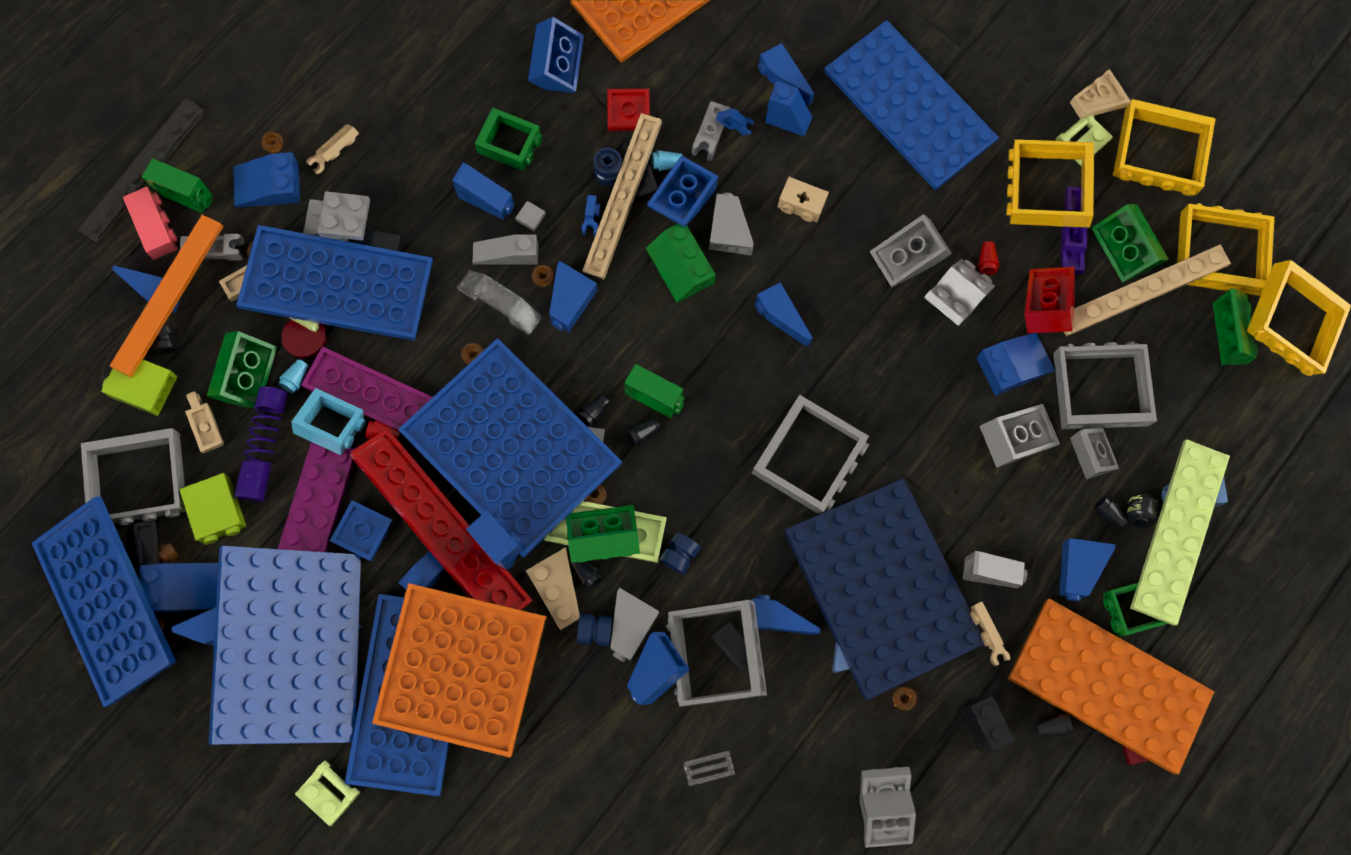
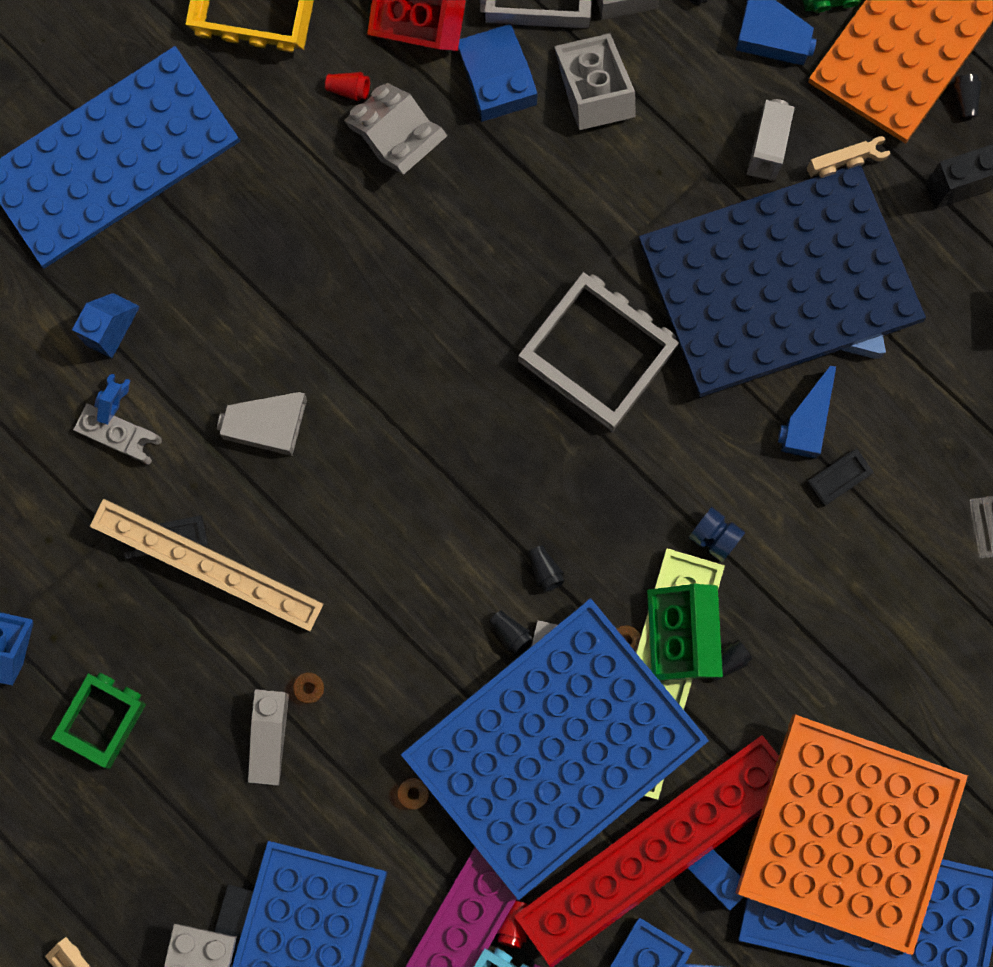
camera: 80 degrees left, 5 degrees up
blue slope [452,163,514,220] -> none
clear slope [457,270,541,334] -> none
blue slope [466,510,522,570] -> none
light grey tile [516,201,546,231] -> none
tan wing [526,547,580,630] -> none
blue slope [549,261,597,332] -> none
dark blue wheel [577,613,613,647] -> none
blue plate [582,195,601,236] -> none
dark blue wheel [594,148,622,186] -> none
red tile [607,89,650,131] -> none
light grey slope [611,588,659,662] -> none
green window [625,364,685,419] -> none
blue slope [627,632,690,705] -> none
green slope [646,224,716,303] -> none
blue slope [647,155,718,227] -> none
medium azure cone [651,150,682,172] -> none
light grey window [667,600,767,706] -> none
blue slope [755,283,813,346] -> none
blue slope [758,43,814,105] -> none
tan brick [778,177,829,222] -> none
light grey slope [869,214,952,287] -> none
clear orange plate [893,687,917,711] -> none

